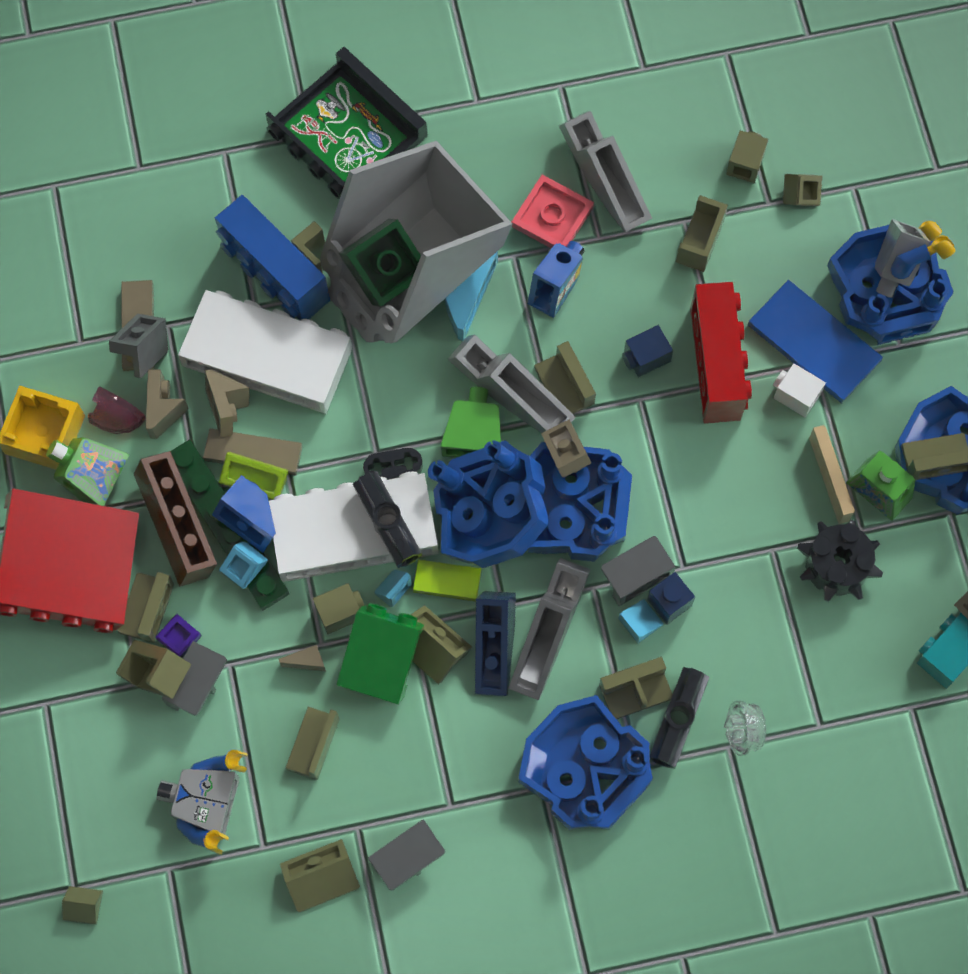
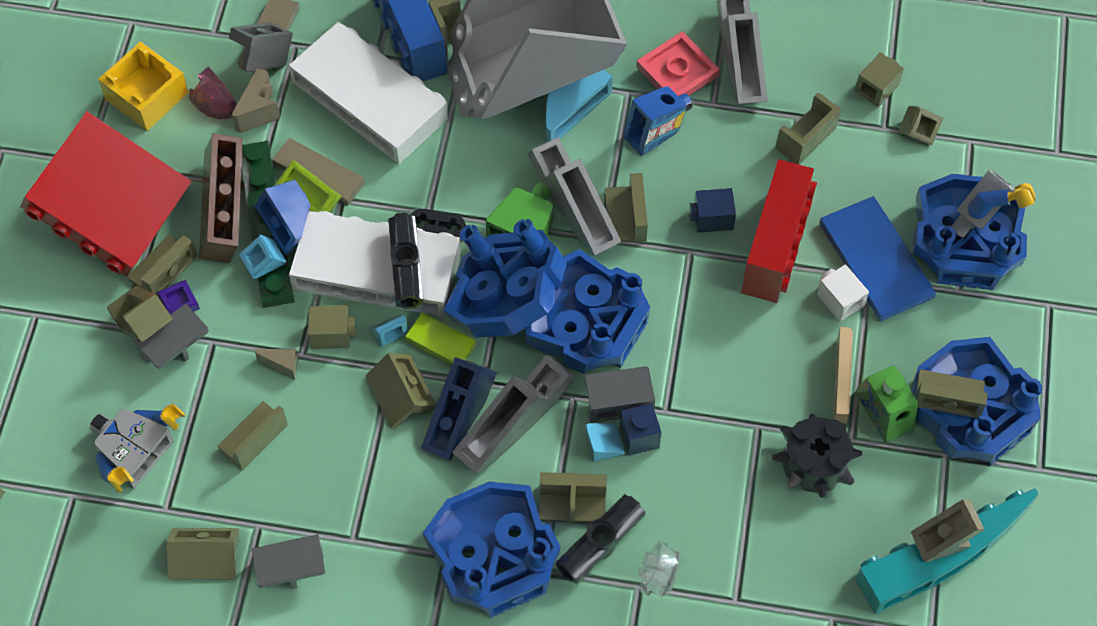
camera: 20 degrees right, 10 degrees down
torso [46,437,129,506] -> none
dark tan slope [205,369,250,438] -> none
green panel [336,603,424,705] -> none
dark green brick [338,219,421,307] -> none
dark tan slope [541,419,591,478] -> none

